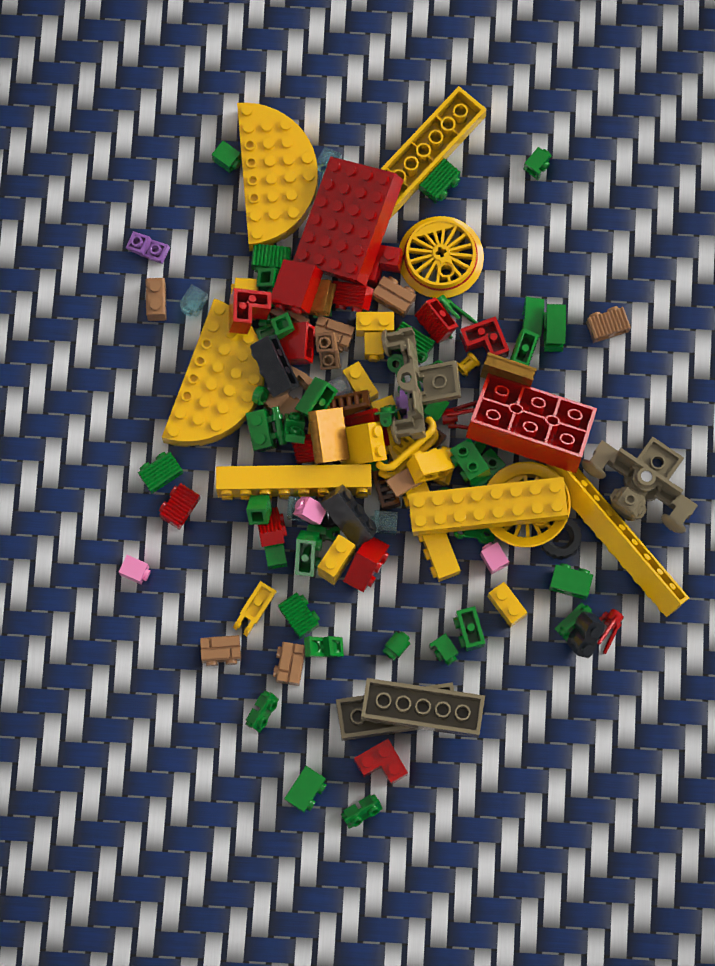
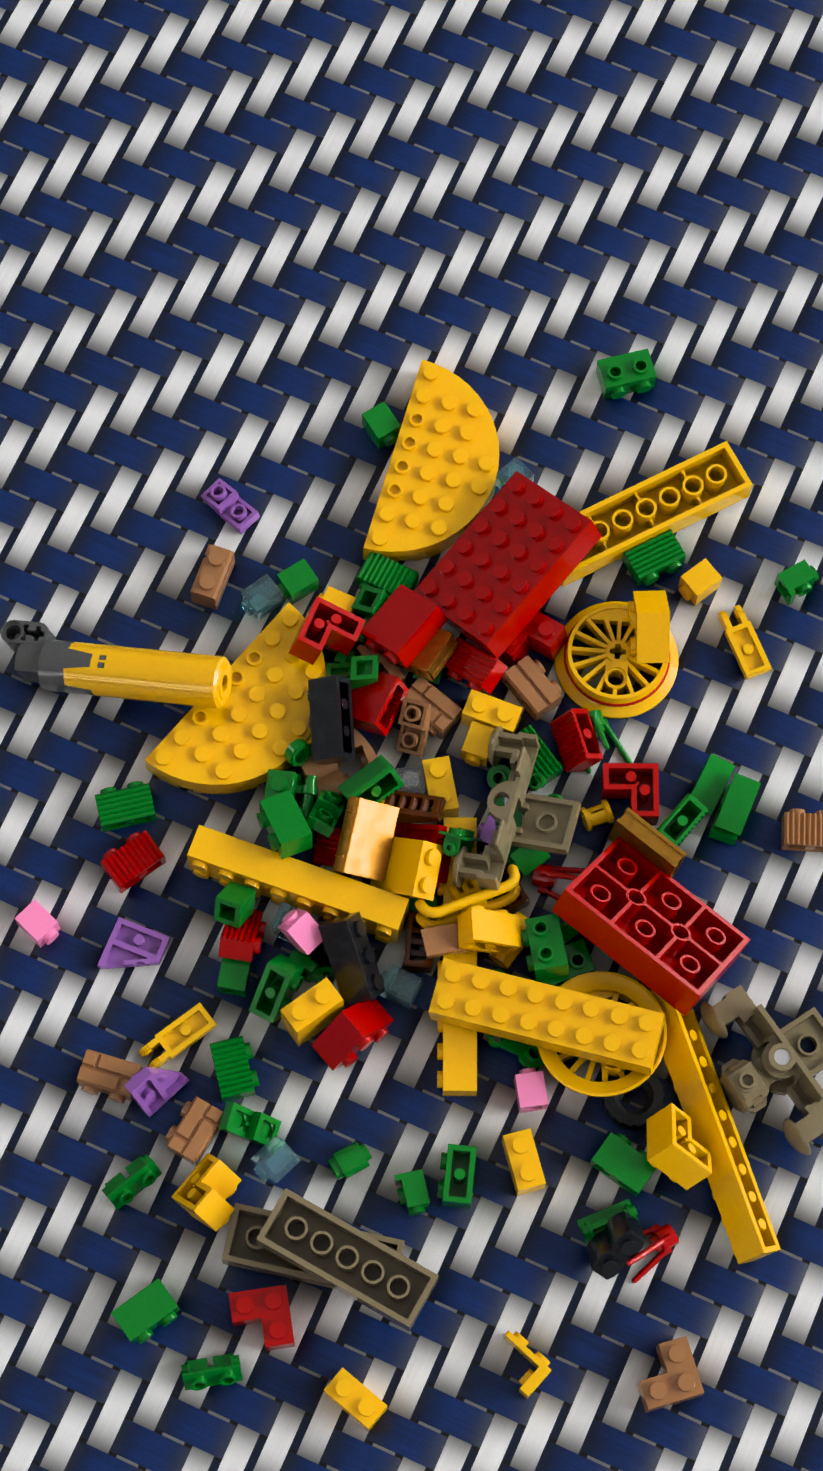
camera: 20 degrees right, 5 degrees down
none -> yellow piece [0,620,232,709]
none -> medium lavender wing [97,917,171,969]
none -> medium lavender wing [124,1066,190,1118]
none -> yellow brick [171,1153,242,1232]
none -> clear light blue brick [251,1135,301,1184]
none -> green brick [257,790,313,859]
none -> green brick [276,558,319,605]
none -> yellow brick [324,1367,388,1431]
none -> yellow bracket [503,1330,552,1399]
none -> green brick [596,349,657,399]
none -> yellow brick [628,590,670,663]
none -> medium nougat brick [637,1336,704,1413]
none -> yellow brick [646,1103,712,1190]
none -> yellow brick [678,558,722,605]
none -> yellow hinge [718,605,772,680]

